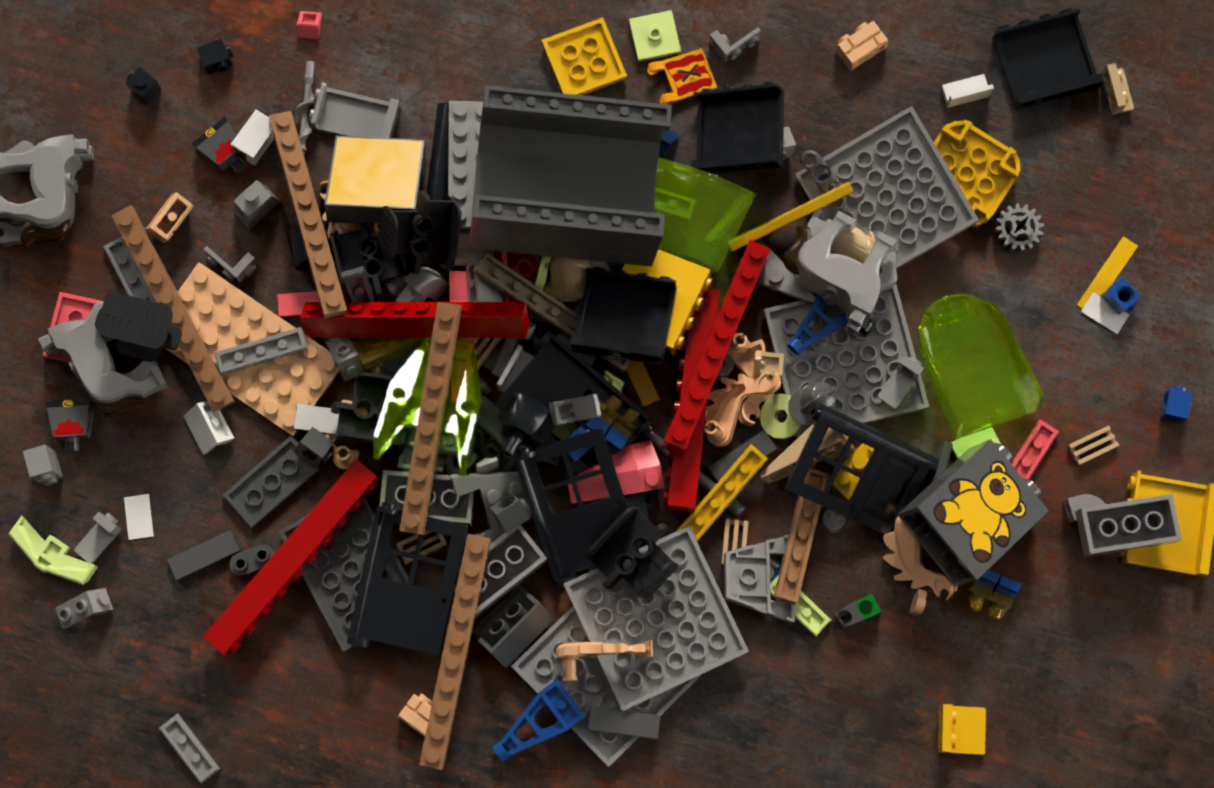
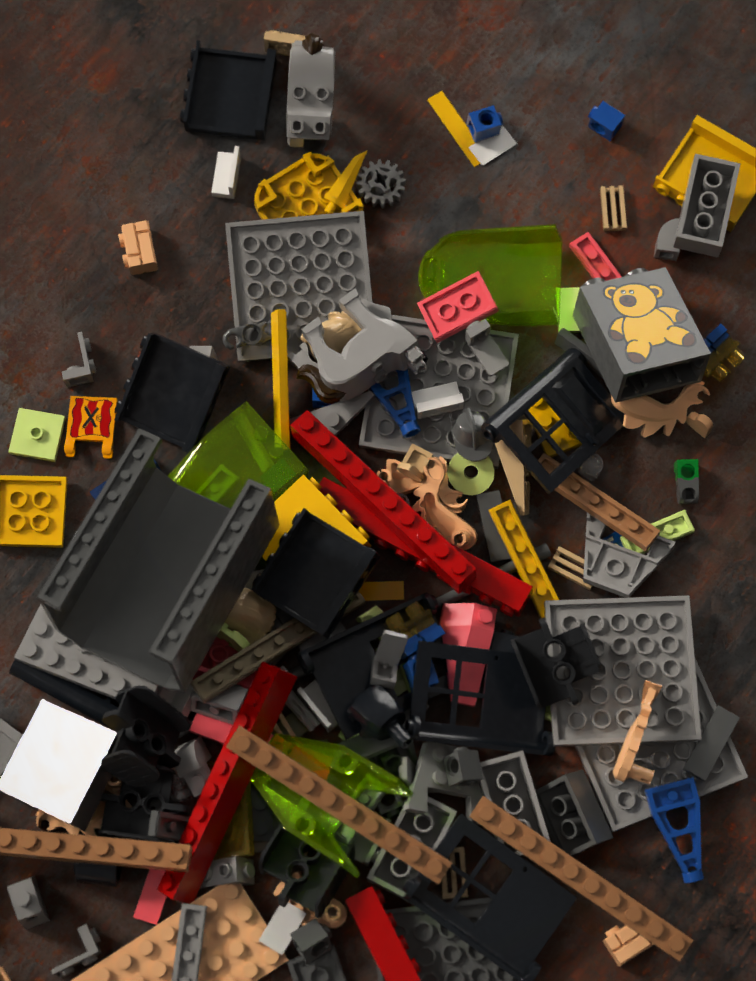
camera: 65 degrees left, 5 degrees down
none -> light grey piece [286,33,335,148]
none -> yellow bar [323,151,367,214]
none -> white panel [412,381,464,419]
none -> coral tile [417,271,499,343]

